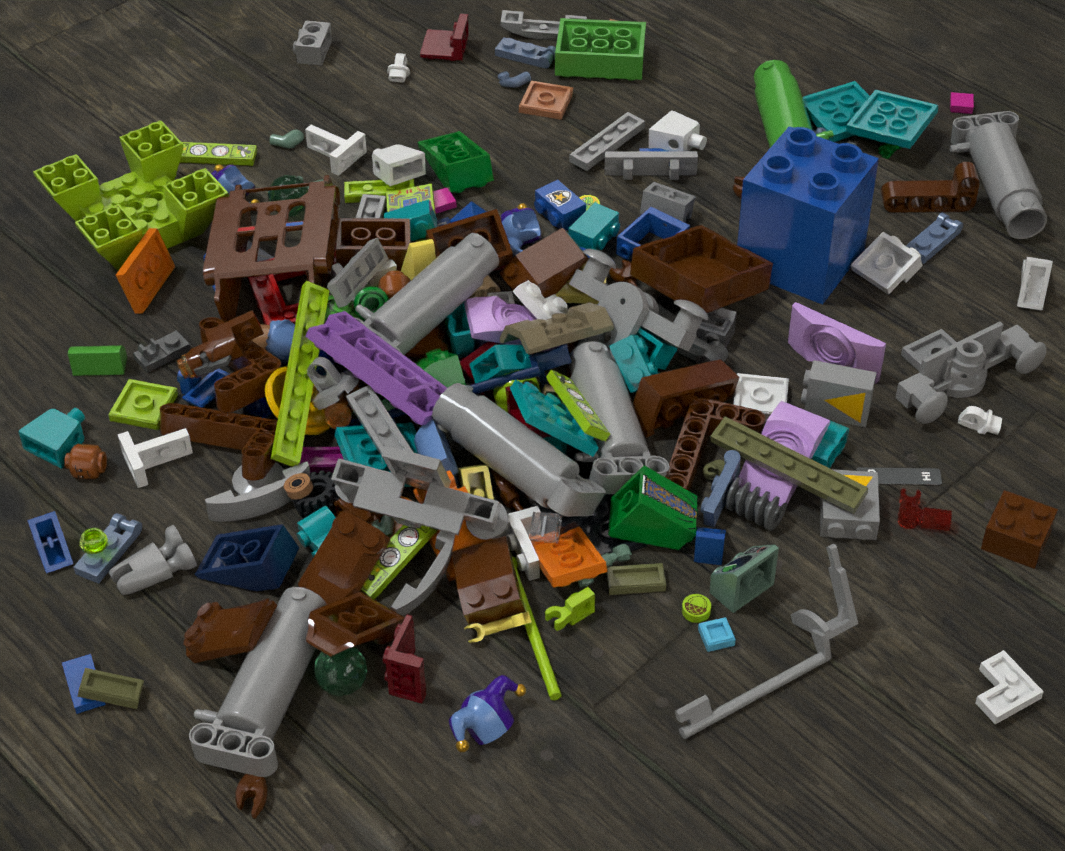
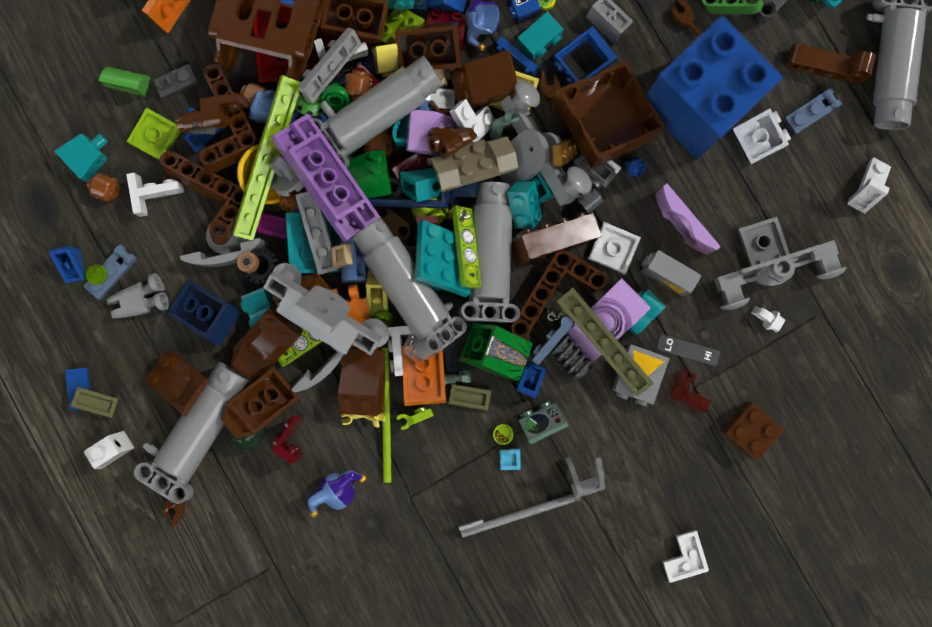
camera: 15 degrees right, 40 degrees up
none -> white torso [84,431,134,469]
none -> tan tile [331,243,353,268]
none -> reddish brown rock [428,127,477,158]
none -> sand green arm [490,111,520,140]
none -> pearl gold plate [552,139,579,166]
none -> blue plate [624,157,646,177]

